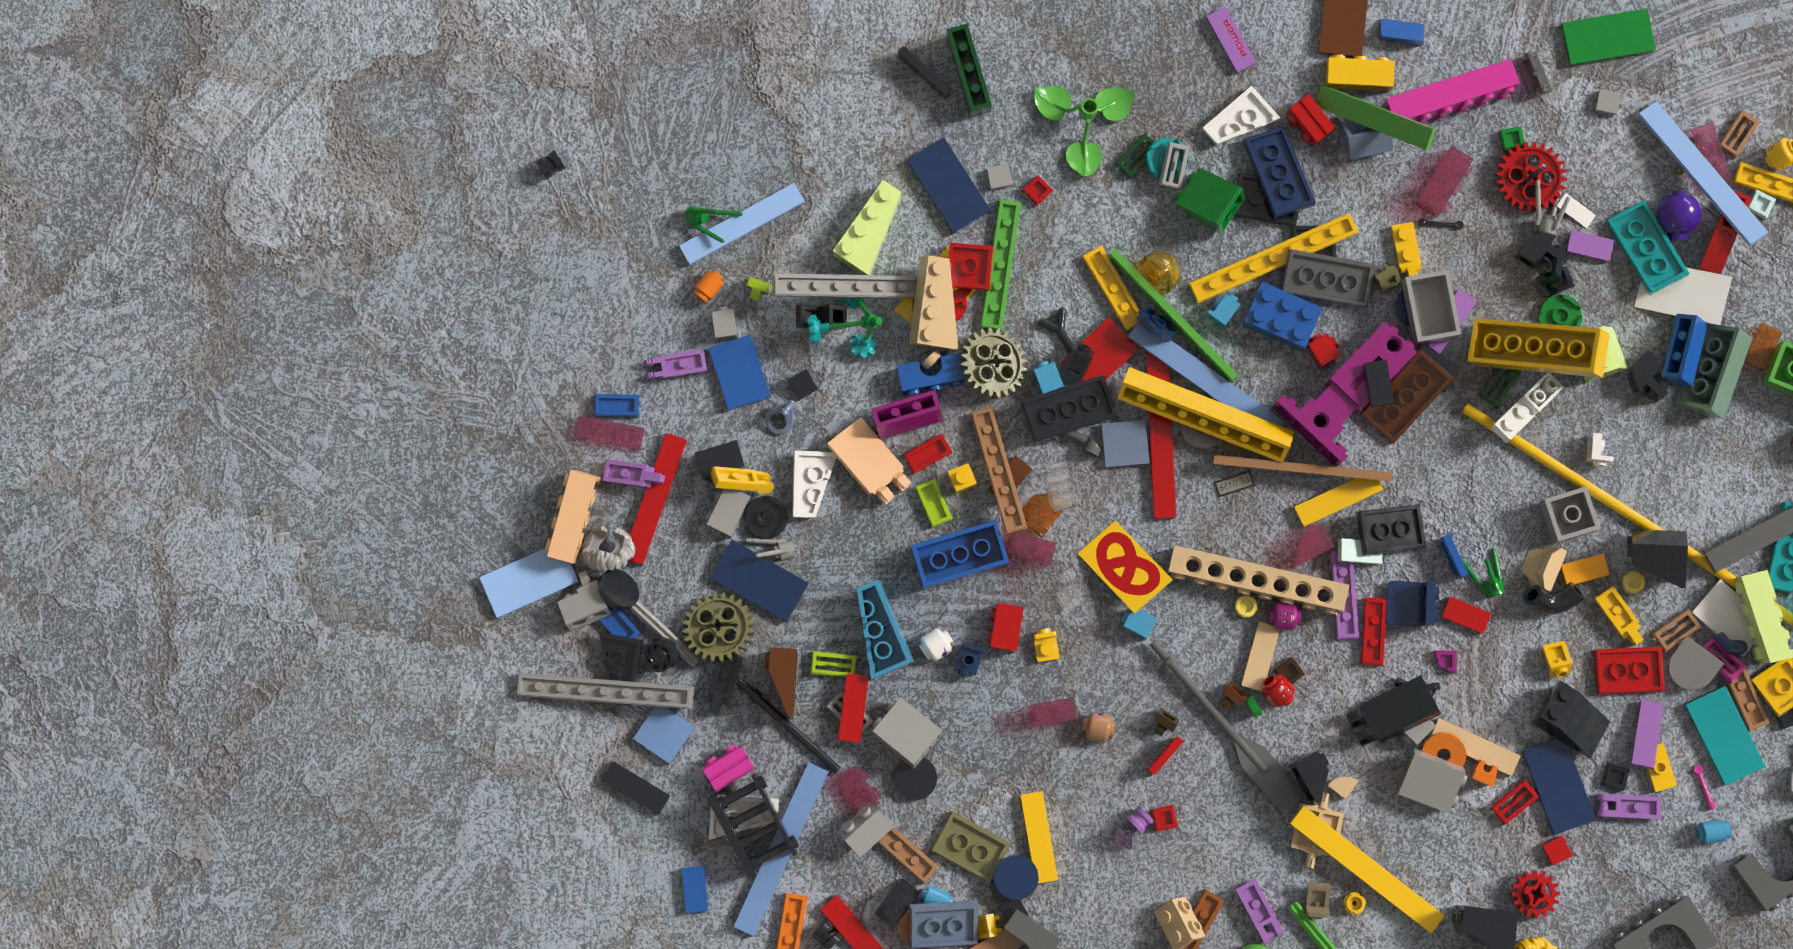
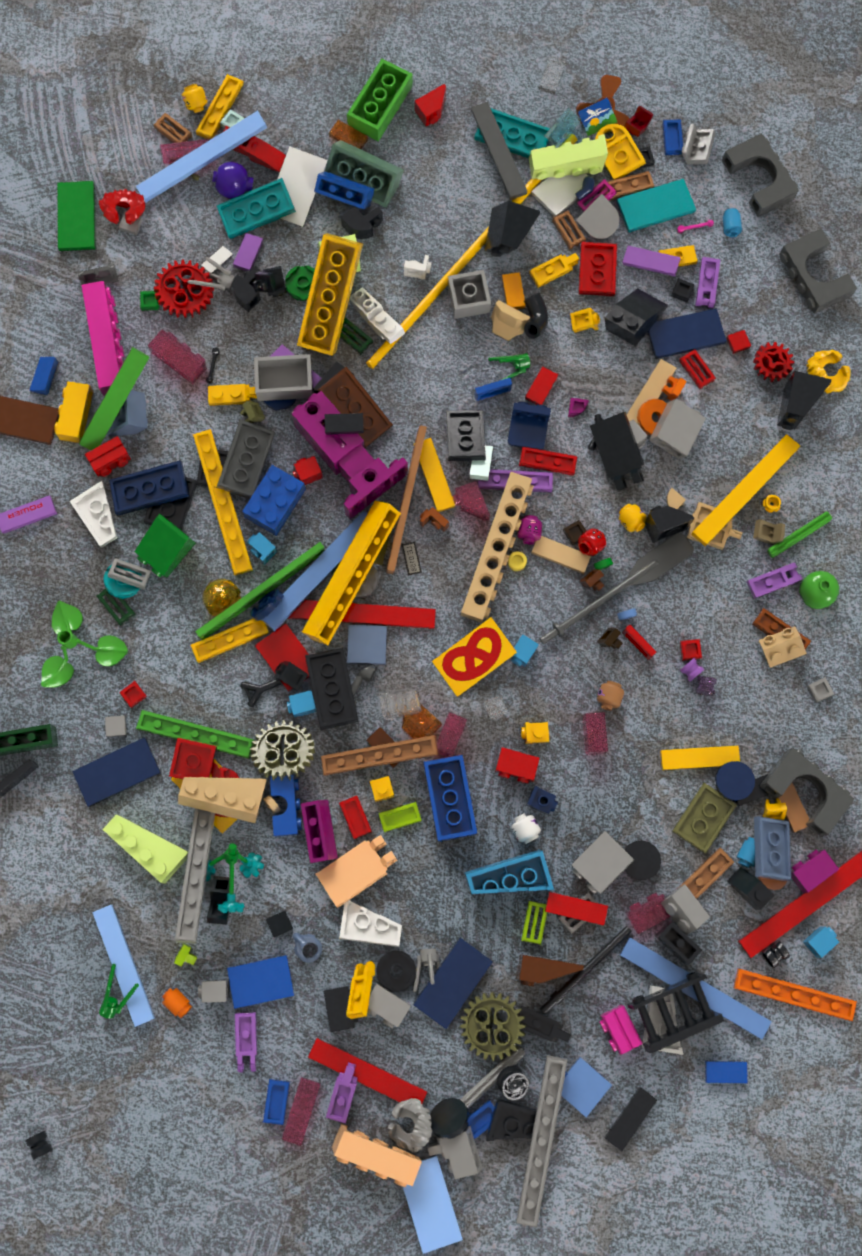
camera: 85 degrees left, 5 degrees down
light yellow tile [1621,571,1645,594] -> none
none -> red piece [99,189,146,225]
none -> dark orange bracket [420,507,449,532]
none -> medium blue tile [617,608,637,621]
none -> yellow head [619,504,647,532]
none -> black brick [655,921,702,965]

